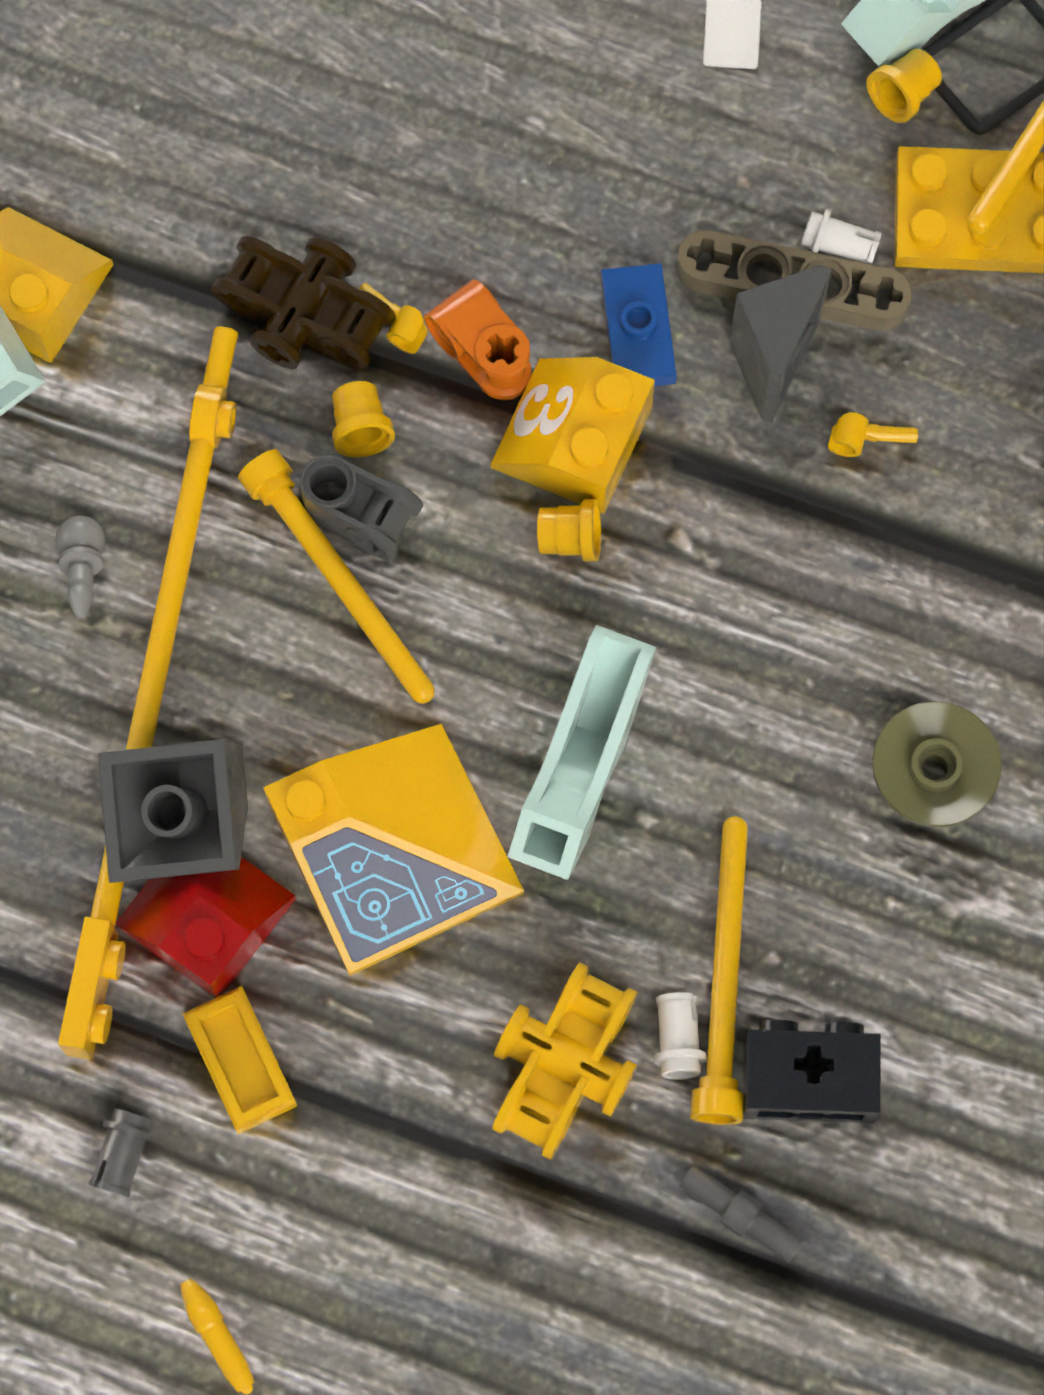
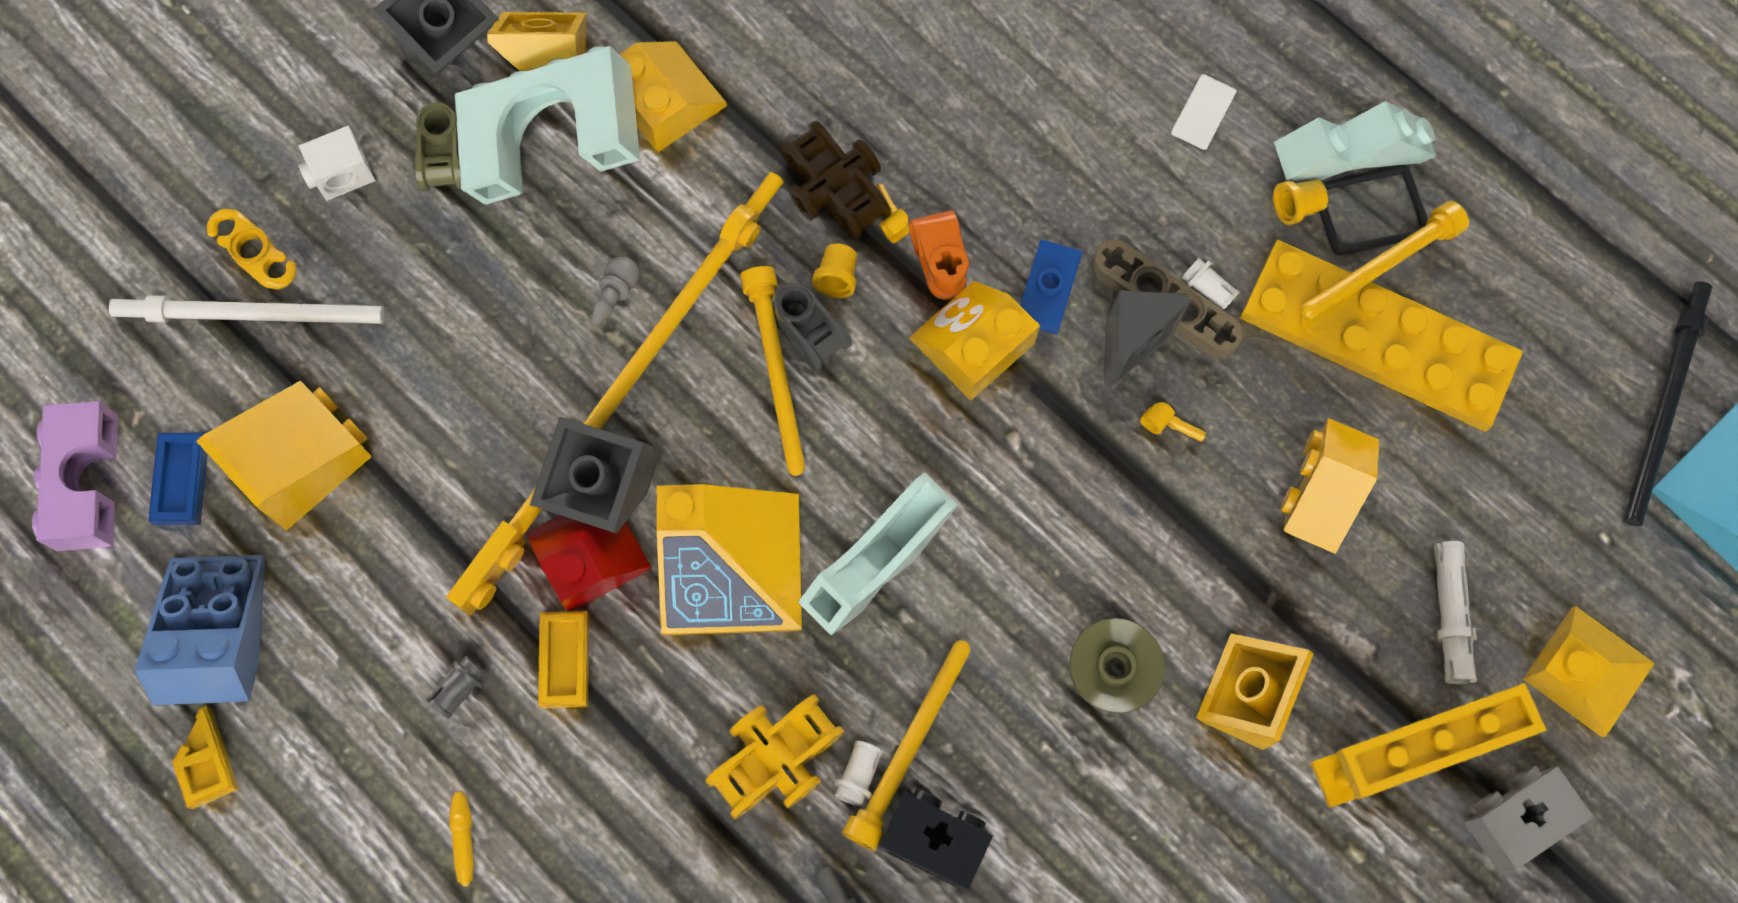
camera: 20 degrees right, 0 degrees up
yellow piece [537,499,601,562] -> none

